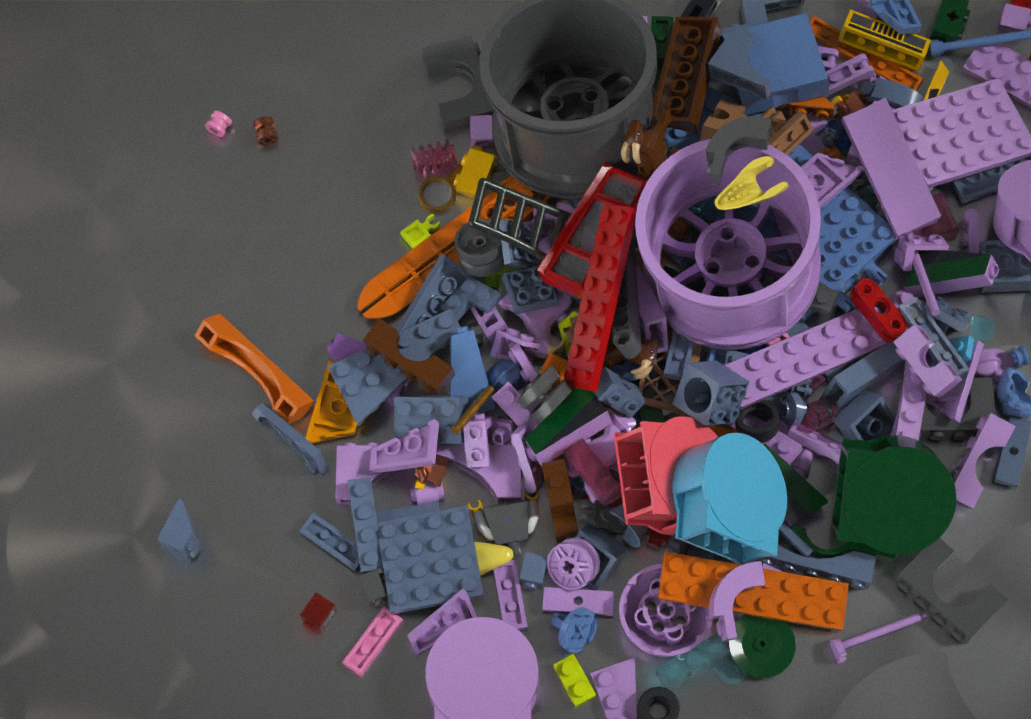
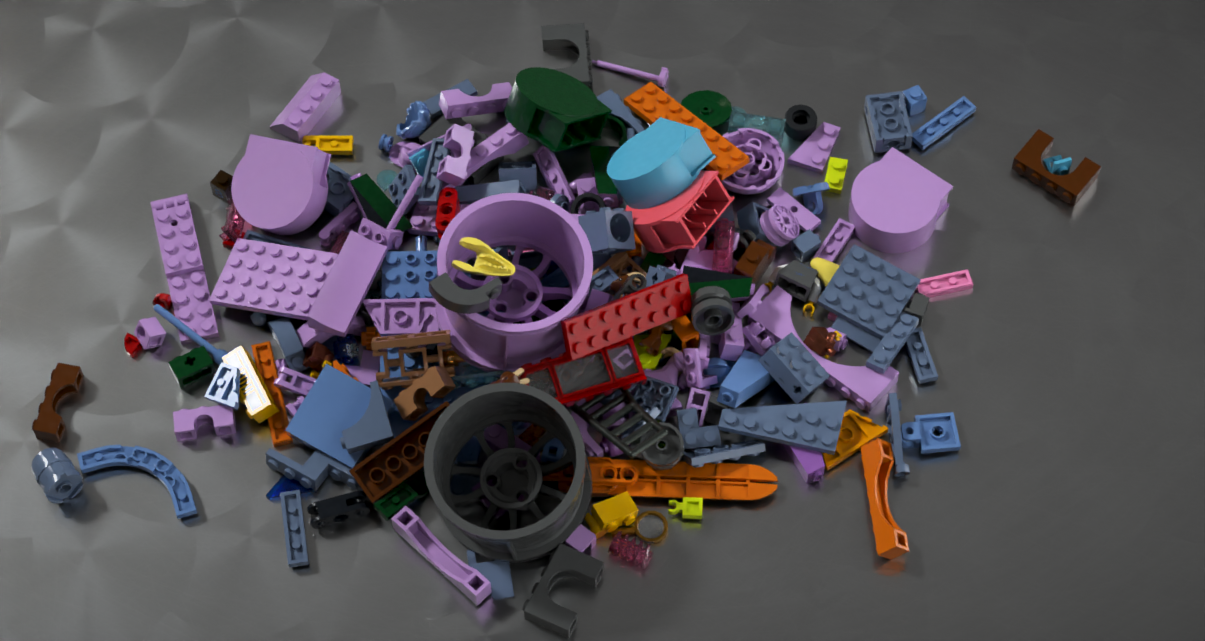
camera: 140 degrees left, 10 degrees down
sand blue slope [157,499,200,563] -> none
clear red brick [300,592,337,633] -> none
reddish brown arch [363,318,455,396] -> none
lavender wing [369,419,439,474] -> none
lavender wing [407,588,477,655] -> none
pearl gold bar [451,386,494,434] -> none
lavender bracket [463,413,493,467] -> none
lavender arch [708,561,766,642] -> none
yellow sticker [923,60,949,101] -> none
none -> medium blue plate [901,412,961,454]

